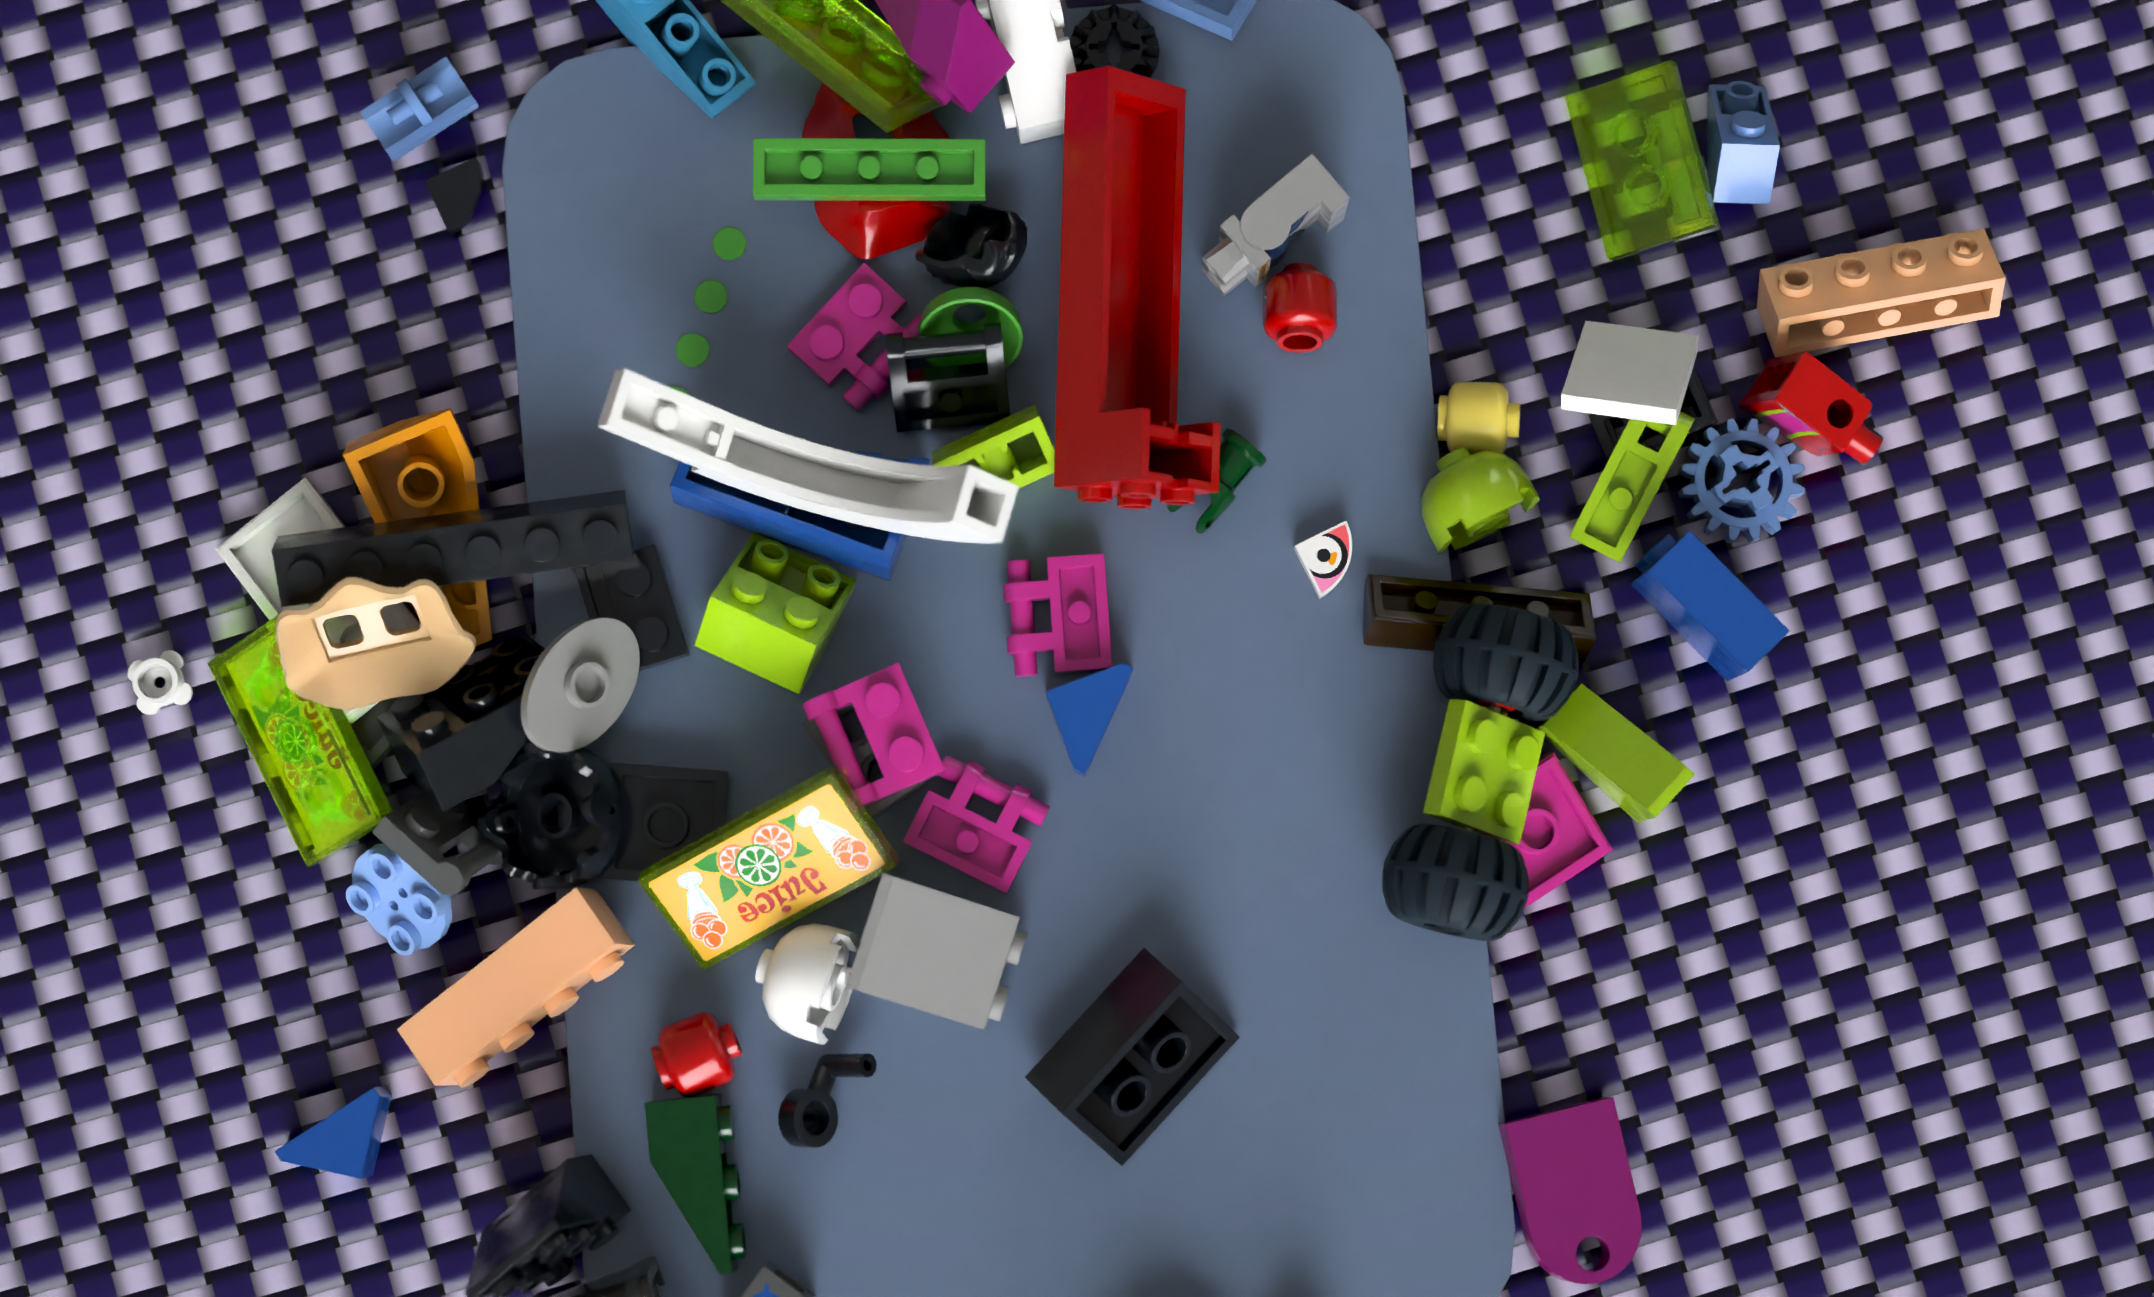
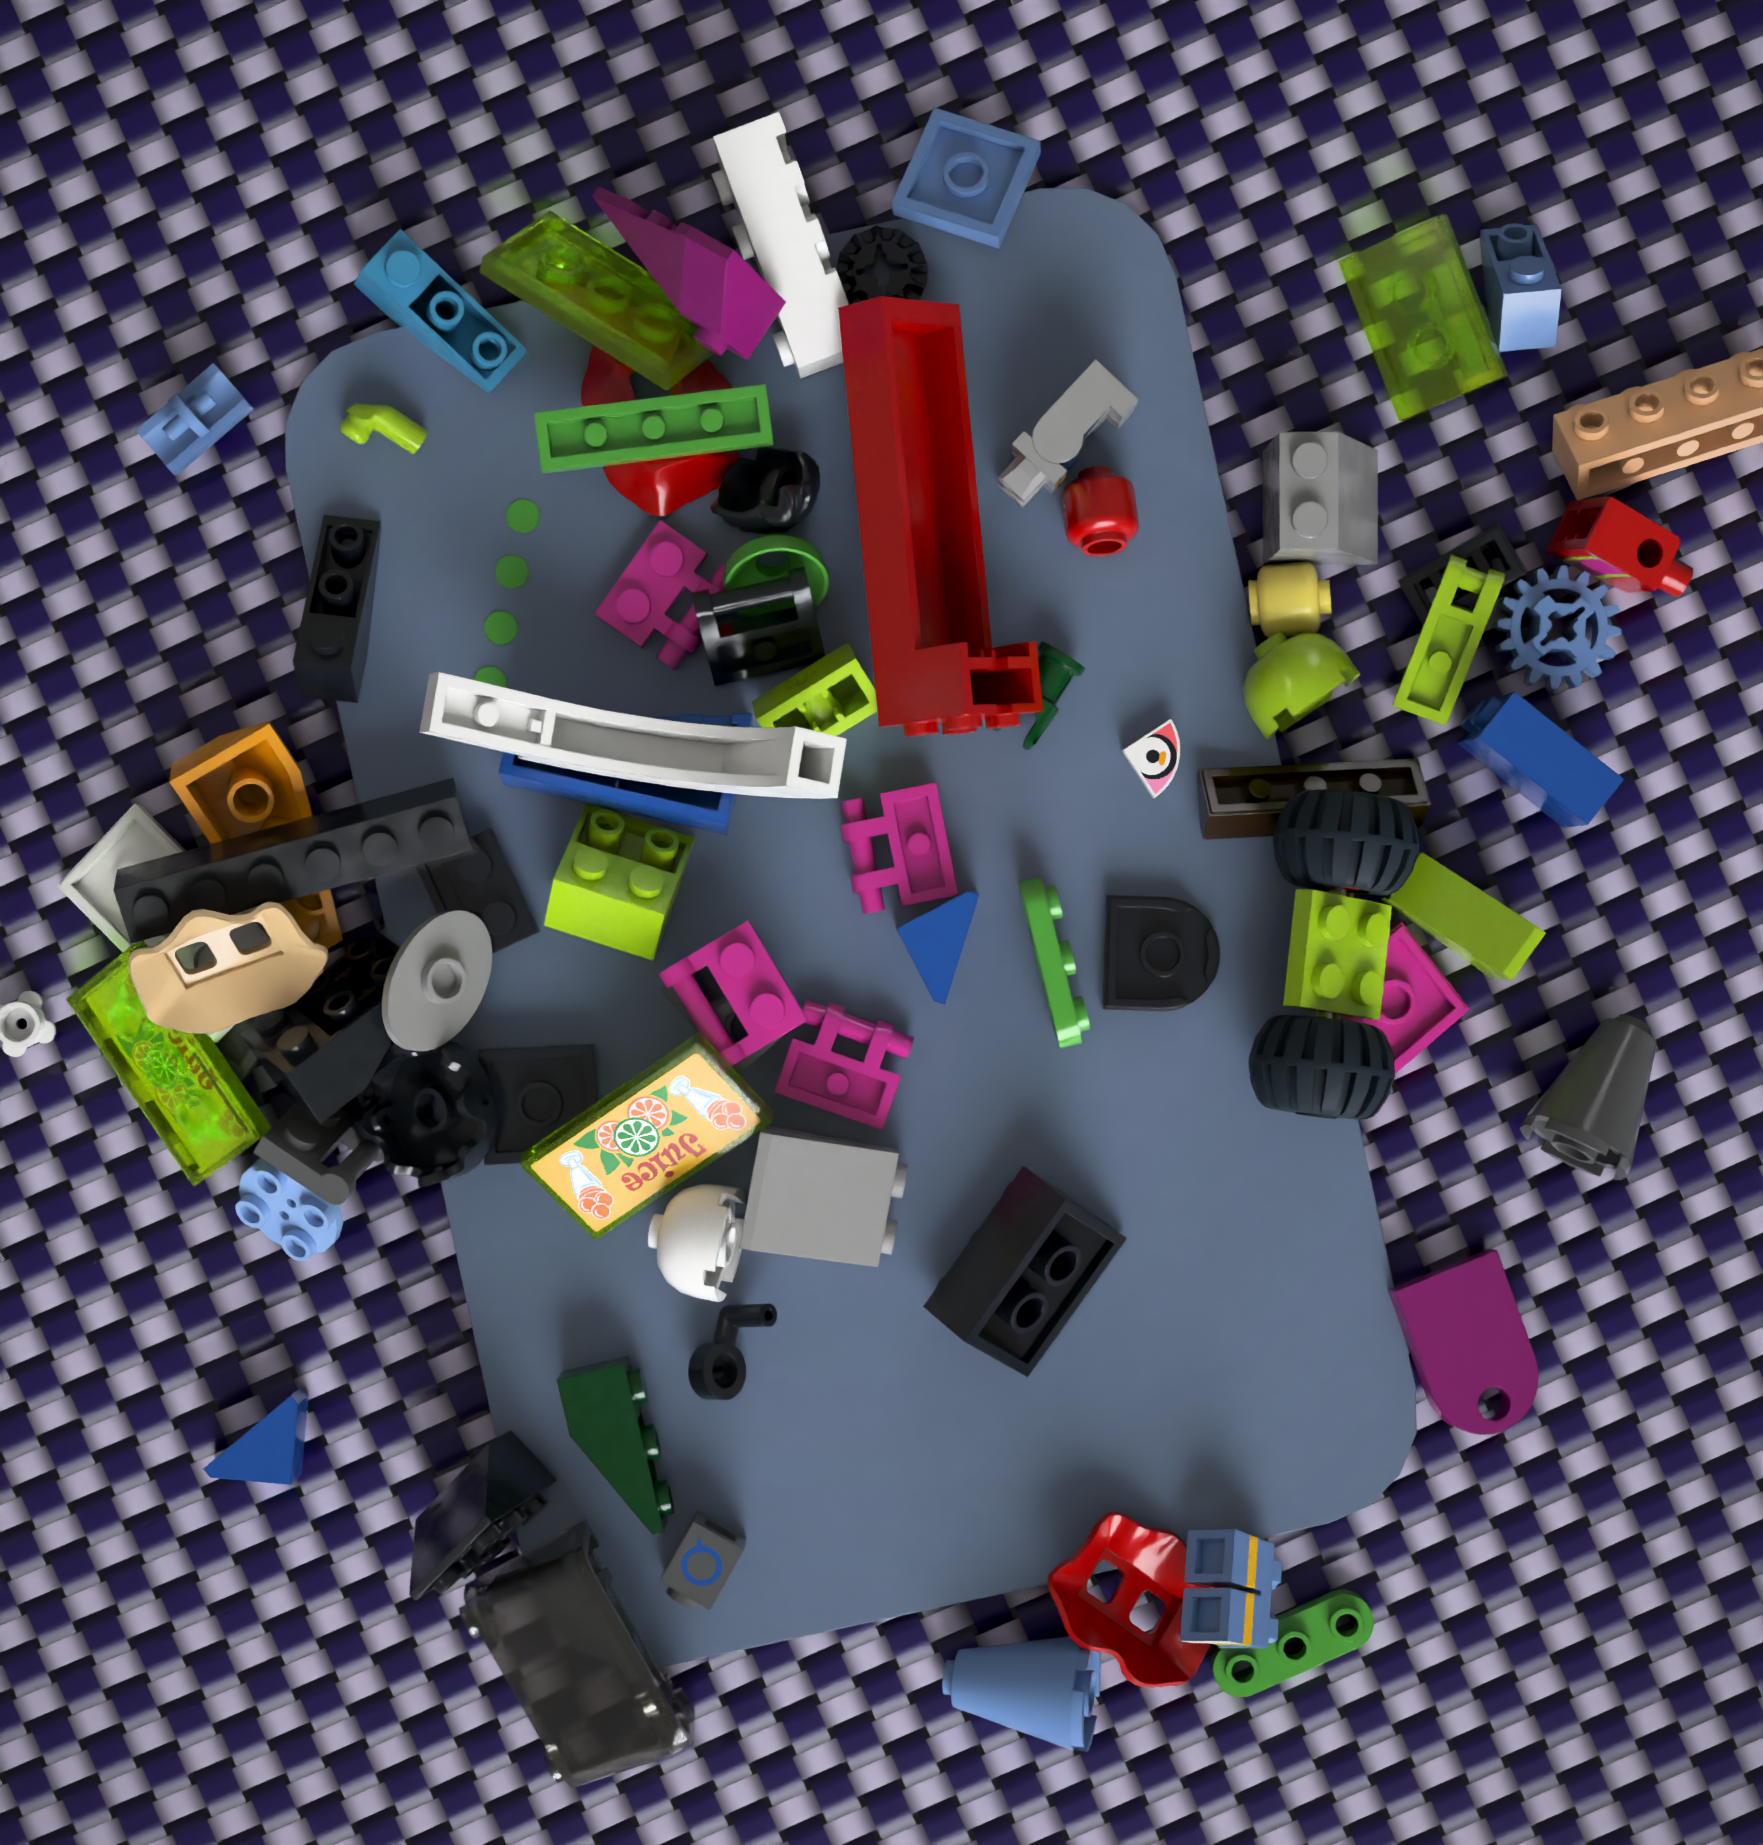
camera: 10 degrees left, 5 degrees up
light nougat brick [397,887,635,1088] -> none
black tile [425,157,484,235] -> none
red head [651,1011,743,1098] -> none
white tile [1561,321,1699,425] -> none
none -> black slope [293,515,382,703]
none -> lime arm [340,403,428,455]
none -> bright green plate [1018,876,1090,1049]
none -> black tile [1102,895,1220,1011]
none -> light grey slope [1263,432,1378,565]
none -> dark grey cone [1520,1014,1657,1180]

